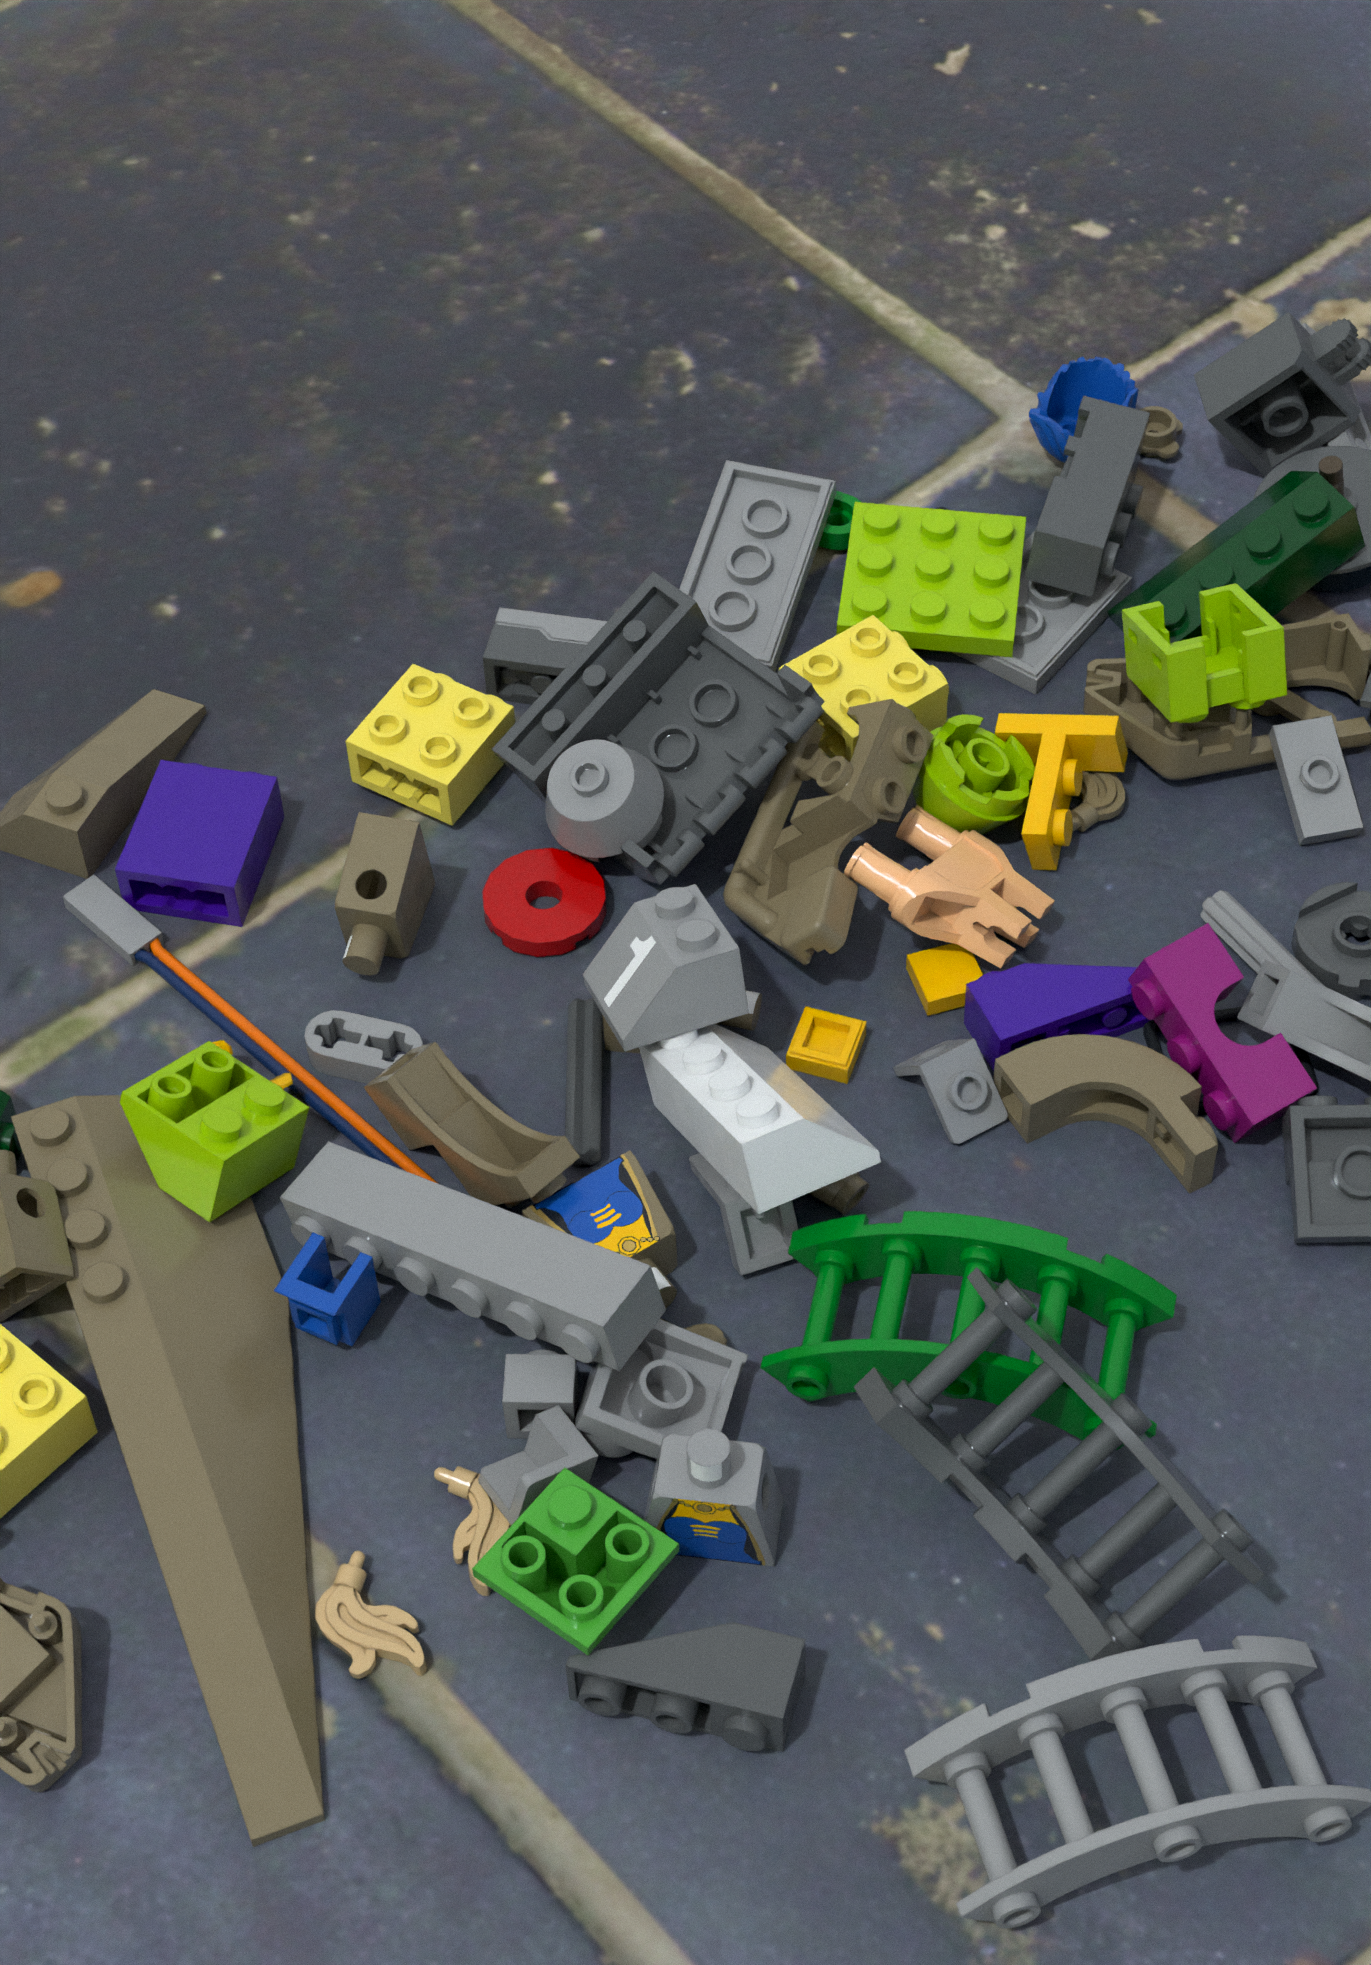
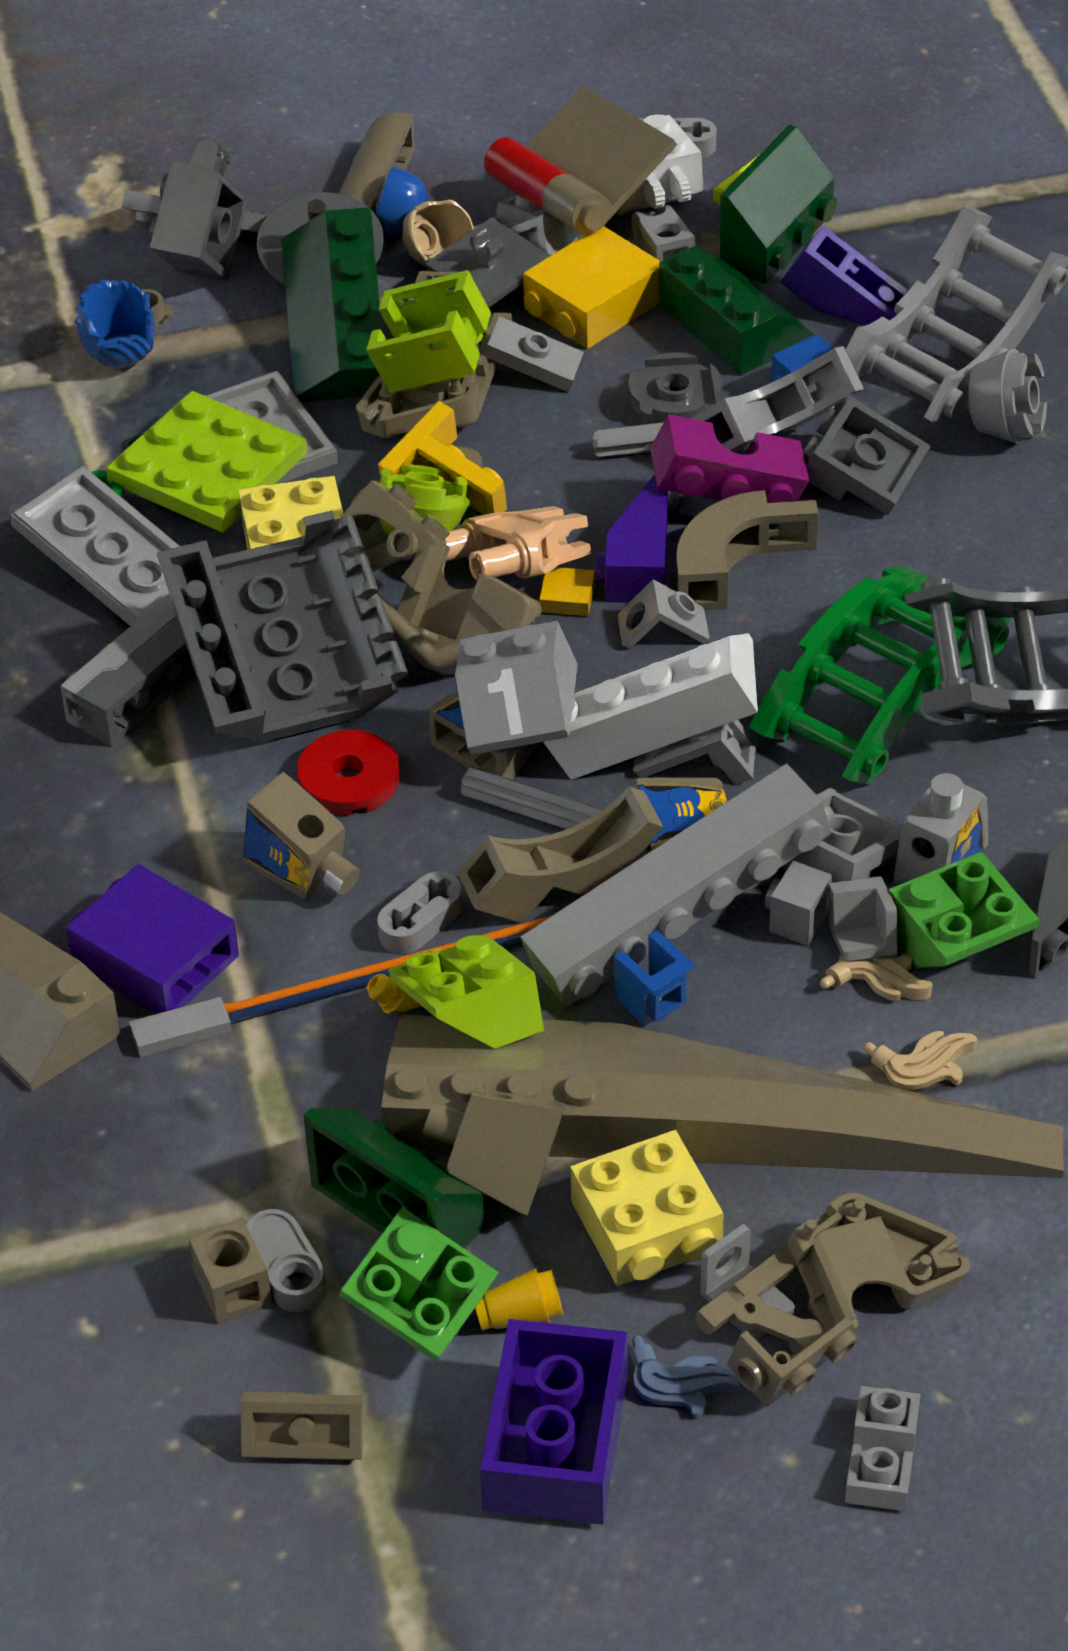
camera: 65 degrees left, 5 degrees down
light yellow brick [346,664,515,826] -> none
light grey cone [545,739,664,862] -> none
yellow tile [786,1006,867,1084] -> none
dark grey wedge [1025,396,1150,597] -> none

